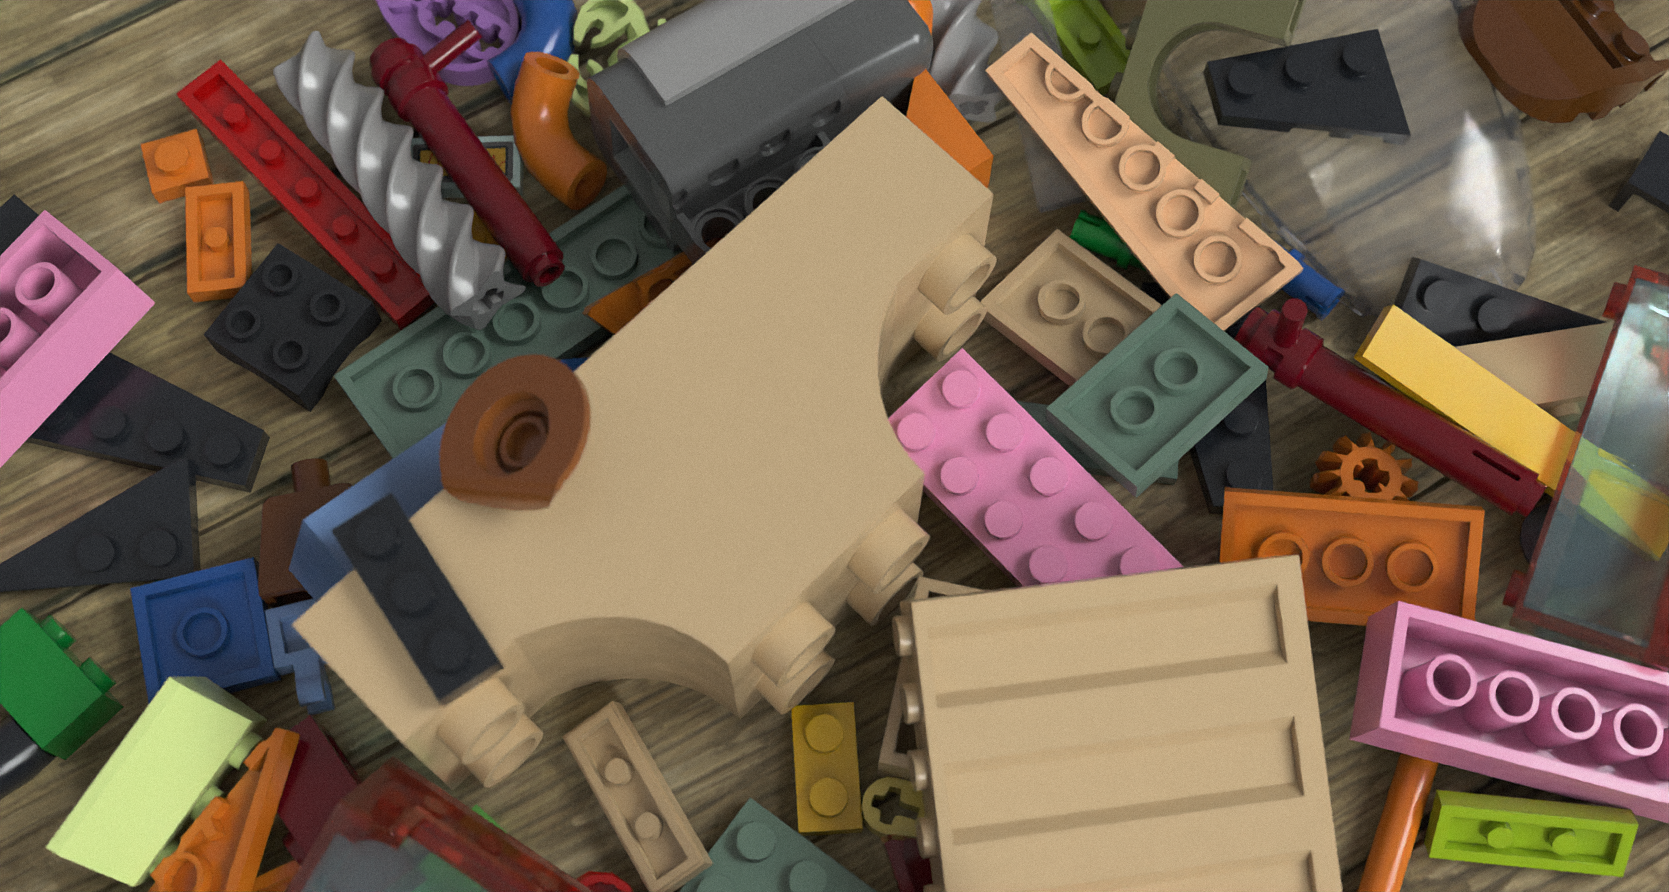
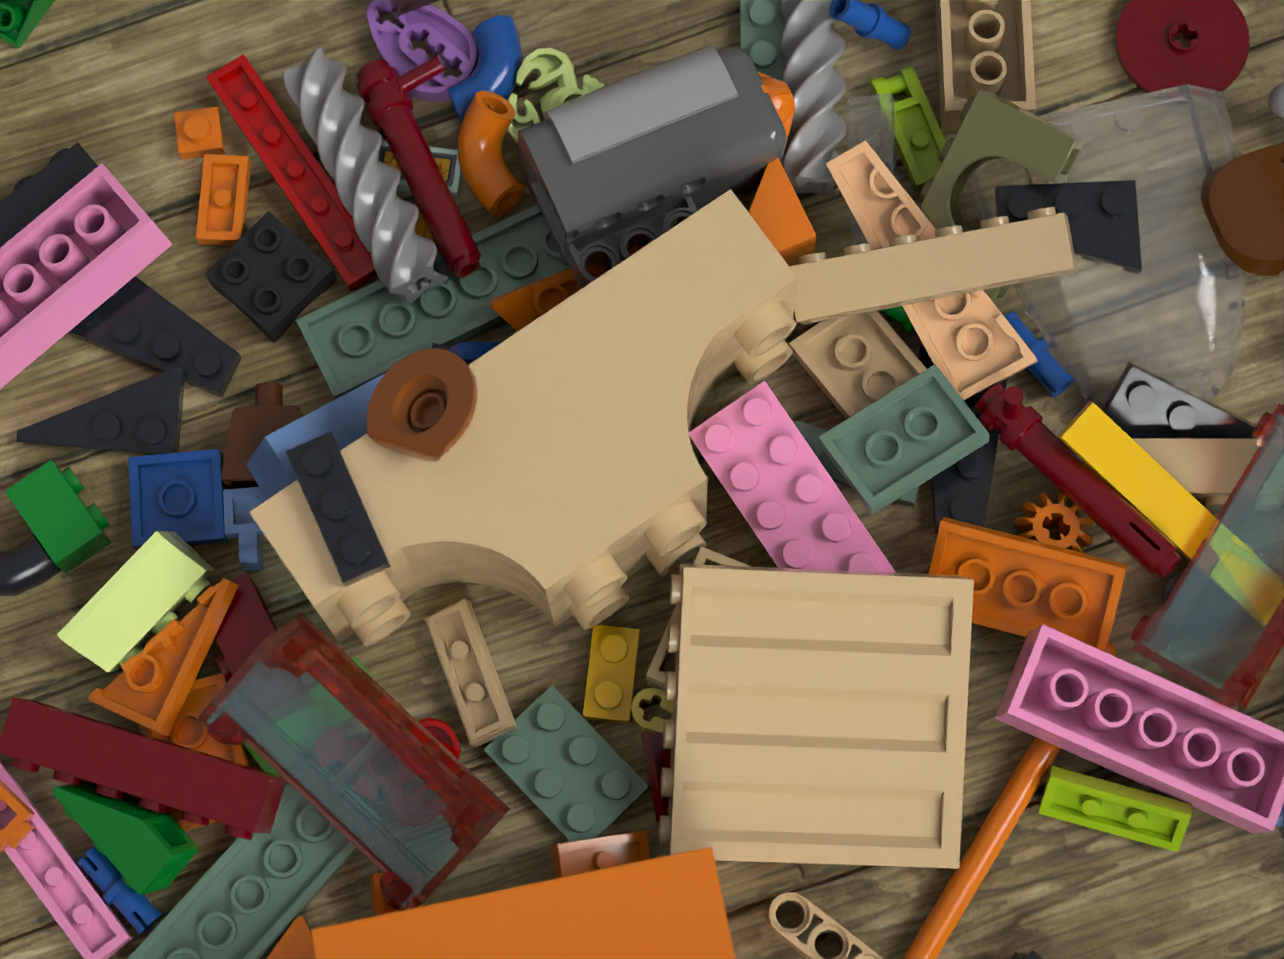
camera: 15 degrees right, 5 degrees up
none -> tan brick [789,207,1077,325]

